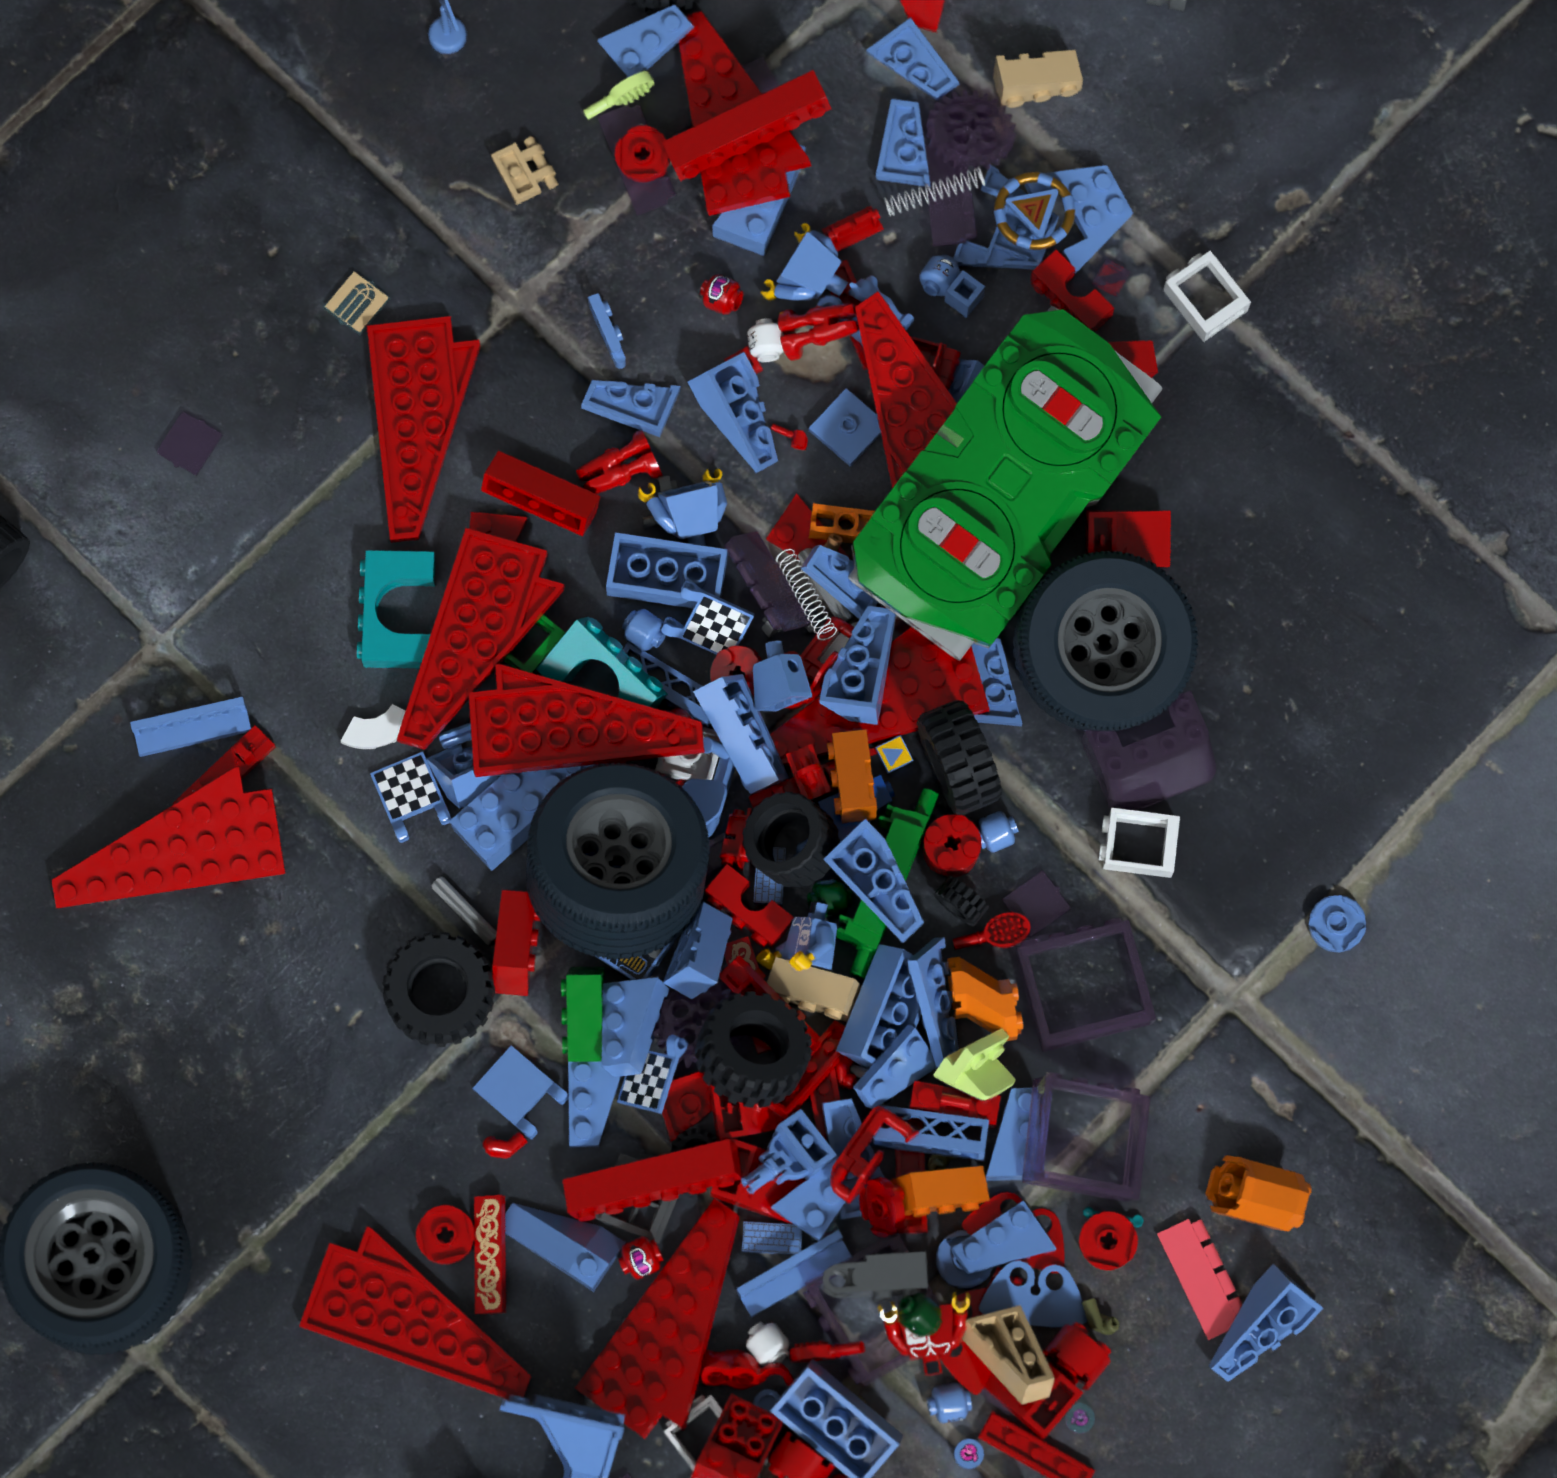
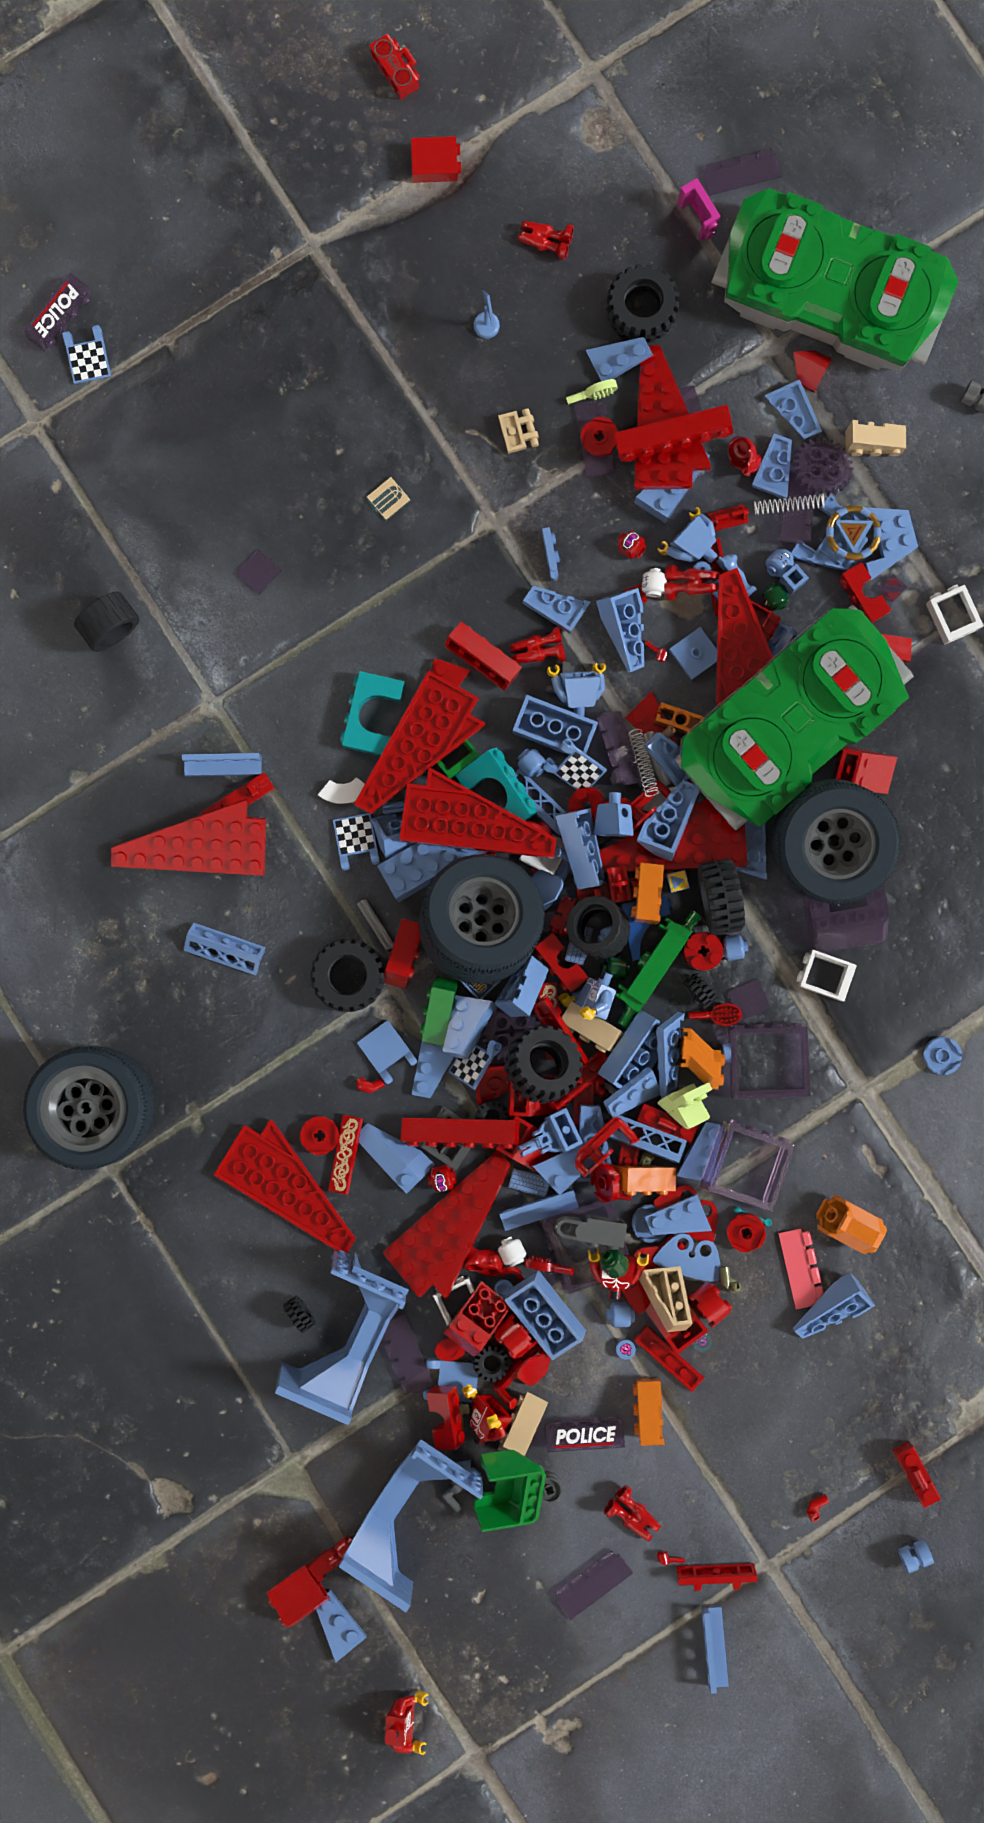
camera: 10 degrees right, 10 degrees up
red wing [367,316,481,543] -> none
medium blue wedge [824,819,924,943] -> none
none -> medium blue fence [184,922,266,975]
none -> medium blue tile [721,1043,731,1063]
none -> red hair [728,436,762,477]
none -> dark green head [762,582,789,612]

